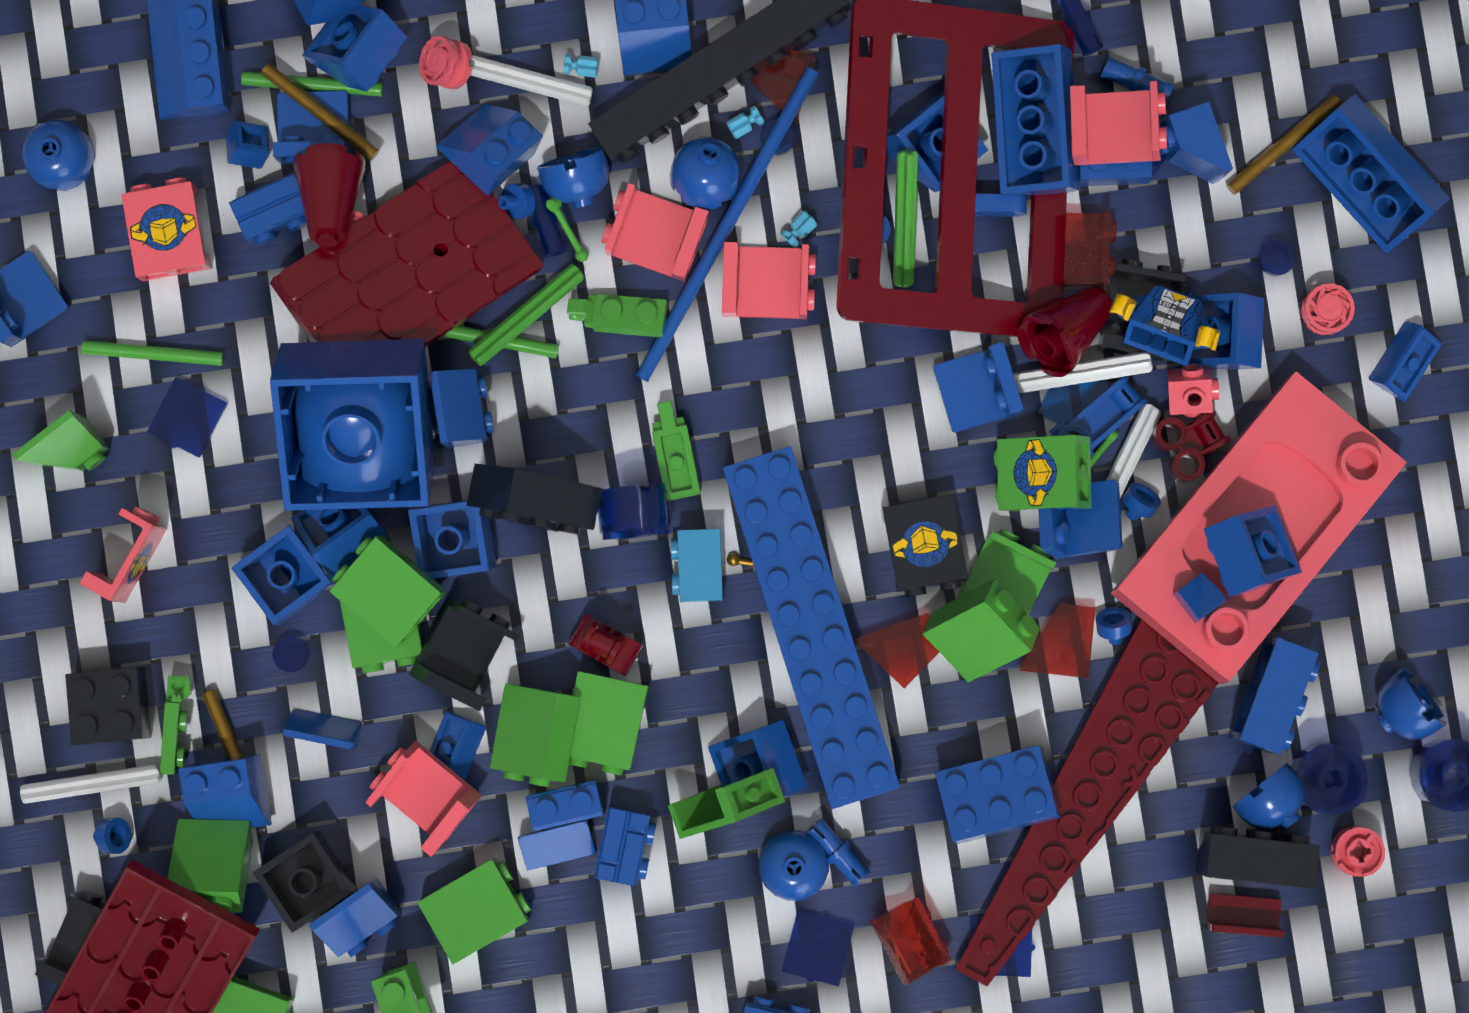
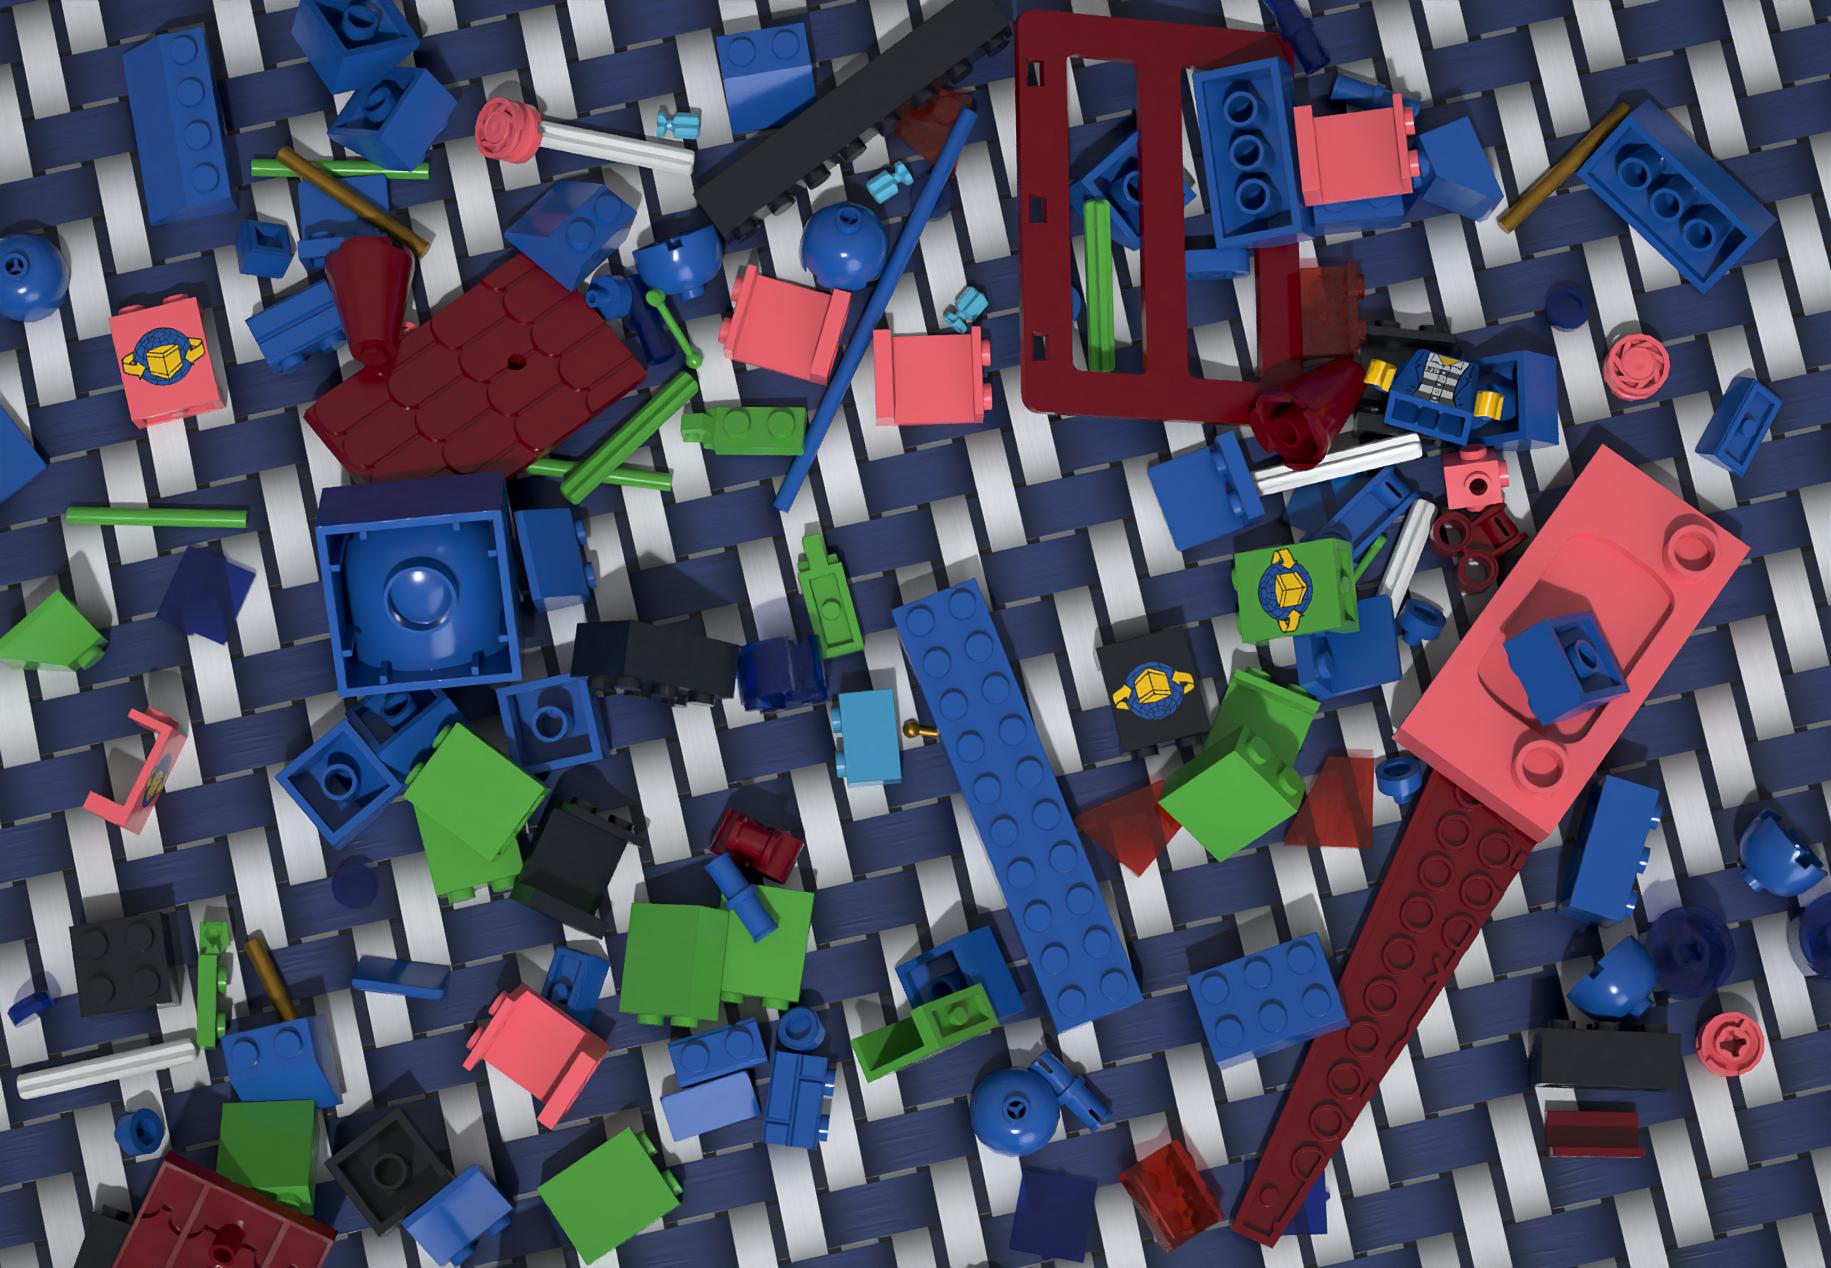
camera: 15 degrees left, 5 degrees down
blue slope [1173,573,1227,623] -> none
none -> clear blue tile [7,990,56,1028]
none -> blue pin [704,851,779,943]
none -> blue tile [778,1006,826,1055]

